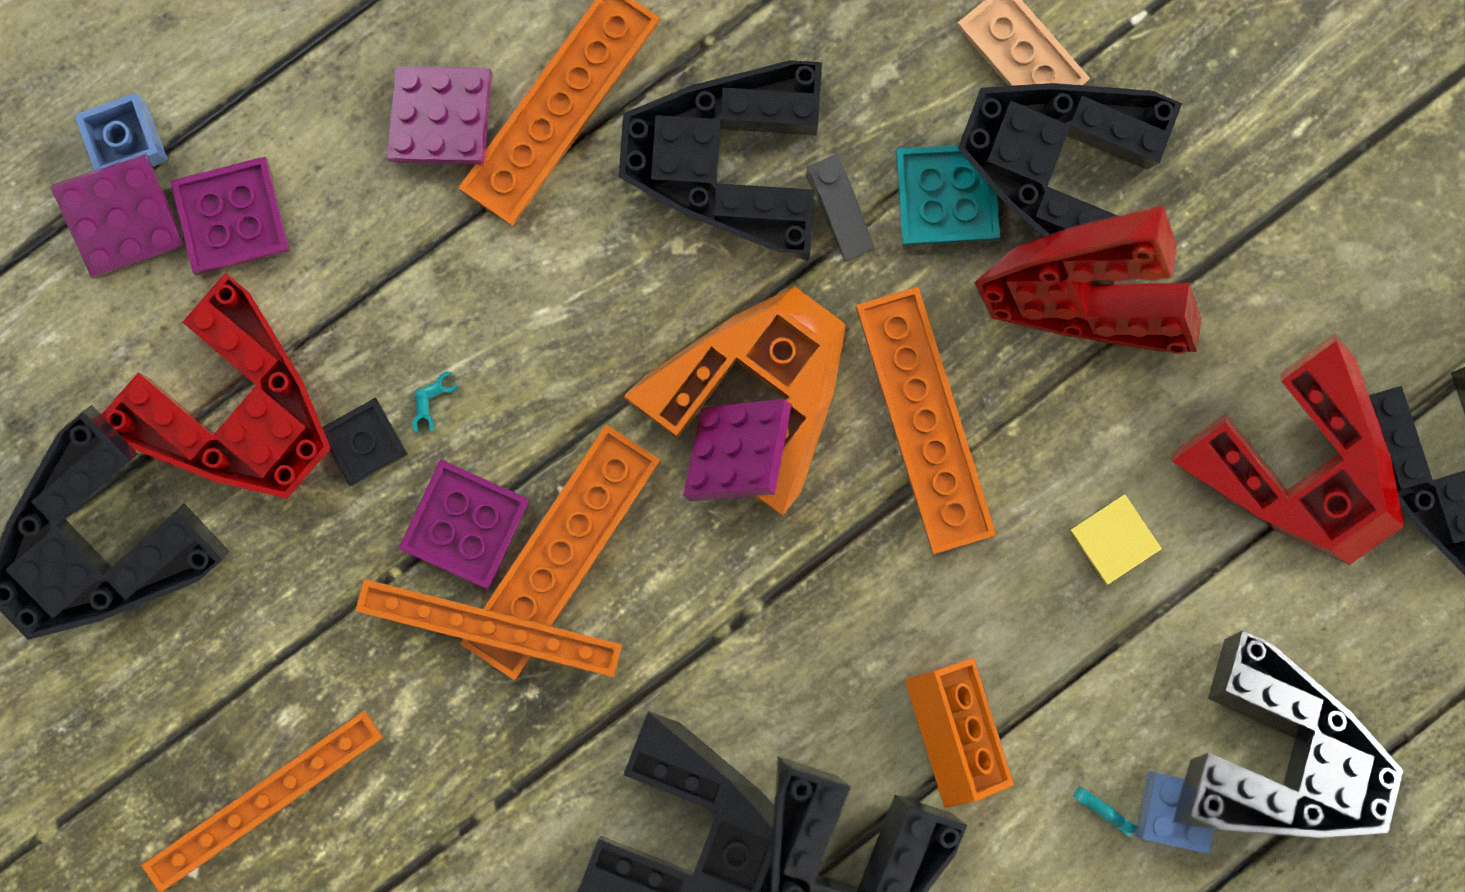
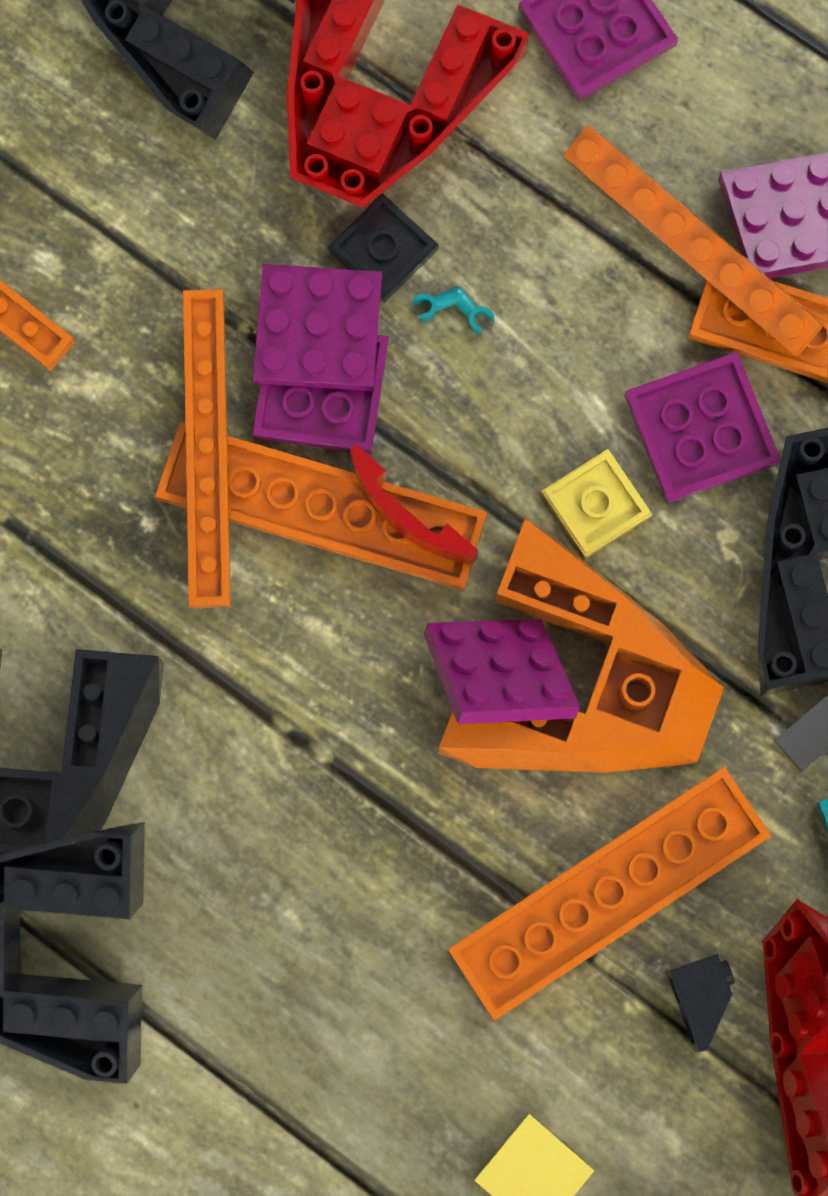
camera: 75 degrees right, 5 degrees down
orange slope [905,658,1014,808] -> none
none -> magenta plate [253,264,382,391]
none -> red slope [350,444,478,564]
none -> light yellow tile [540,449,653,560]
none -> orange plate [563,124,824,356]
none -> magenta plate [624,352,781,504]
none -> black slope [665,954,735,1052]

